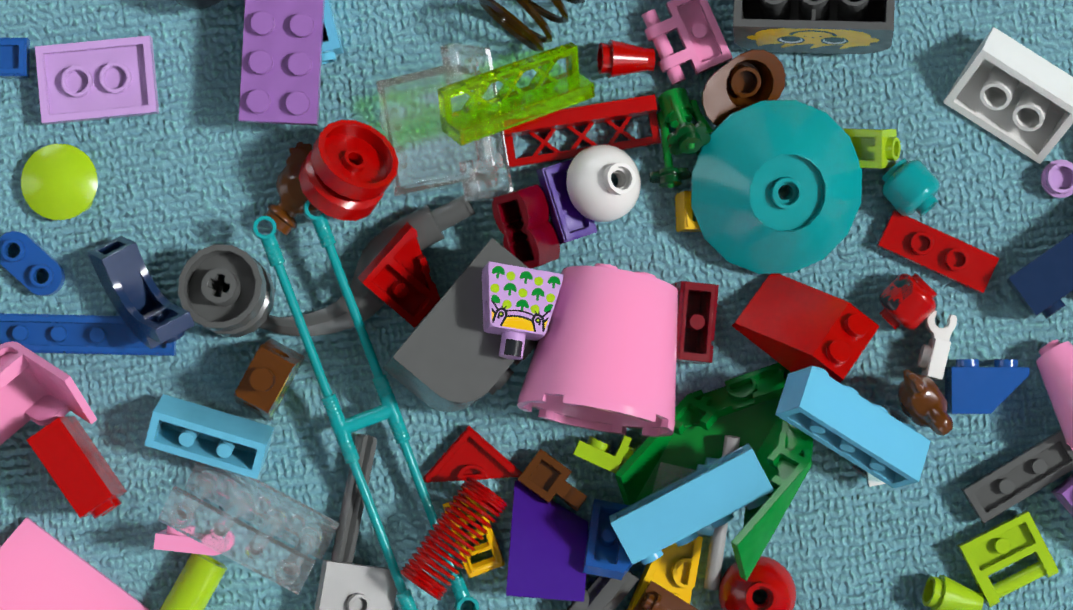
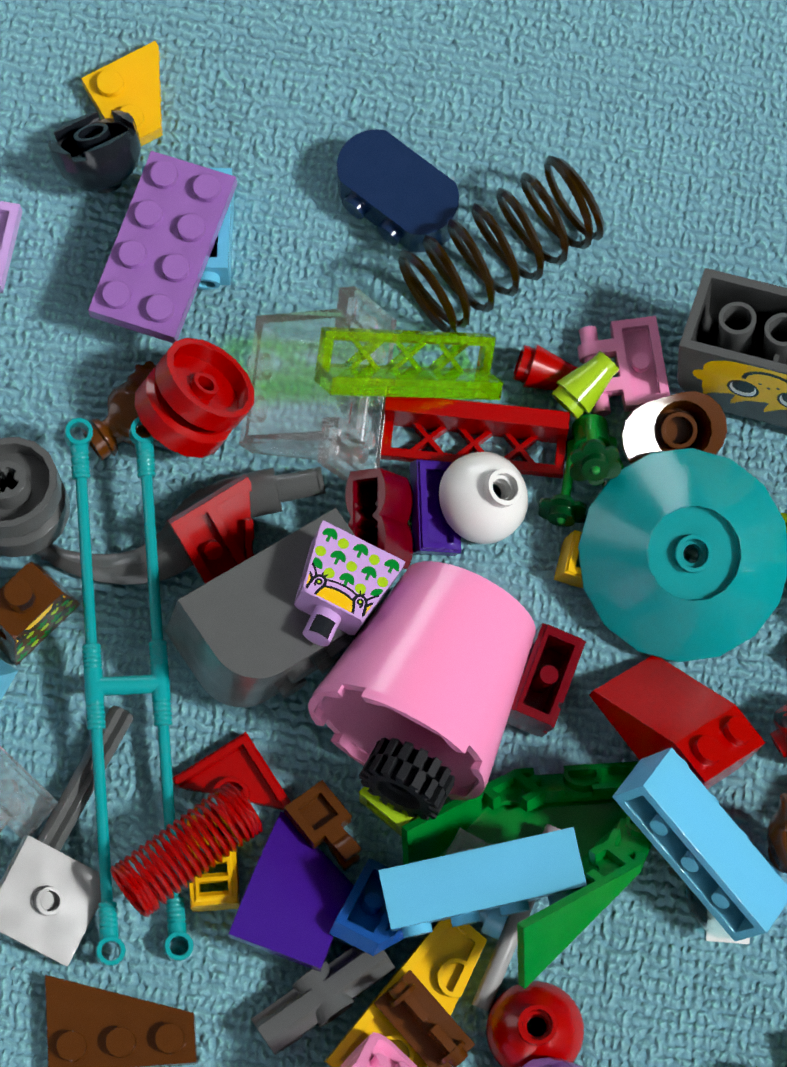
camera: 15 degrees right, 15 degrees down
none -> black tyre [359,738,455,820]
none -> lime cone [551,351,619,419]

